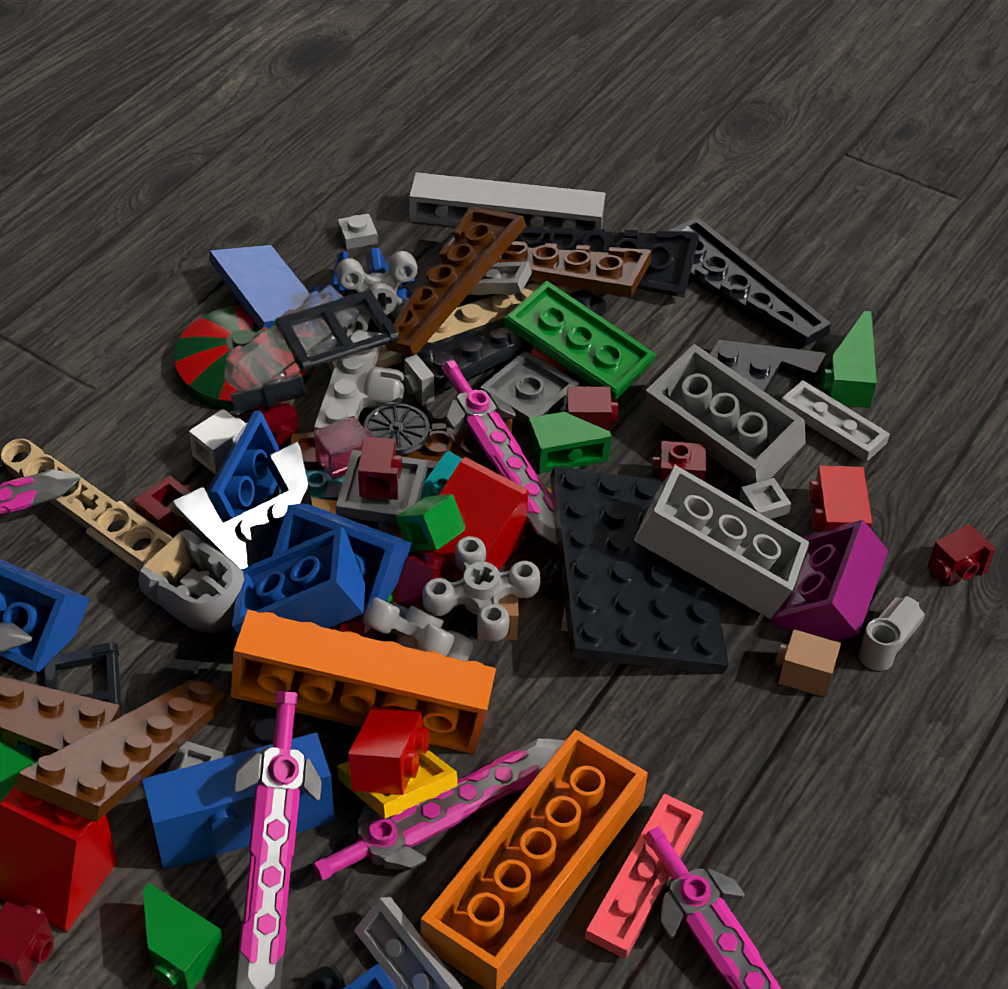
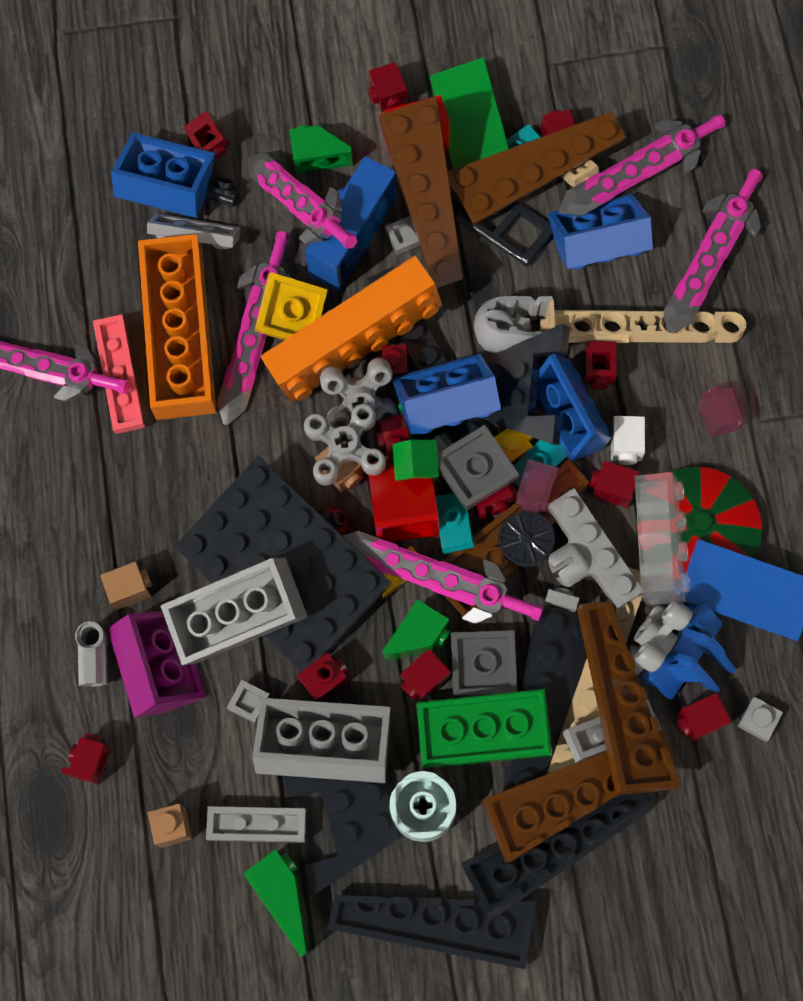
camera: 145 degrees right, 25 degrees up
black pin [230,374,308,416] -> none
blue slope [232,526,365,634] -> none
black window [275,289,399,372] -> none
red brick [348,707,429,795] -> none
dark red brick [358,437,402,500] -> none
light grey brick [409,172,605,231] -> none
brick [808,466,872,532] -> none
none -> medium nougat brick [147,804,192,848]
none -> light aqua brick [390,771,456,842]
none -> dark red brick [677,693,732,743]
none -> clear pink brick [698,387,743,438]

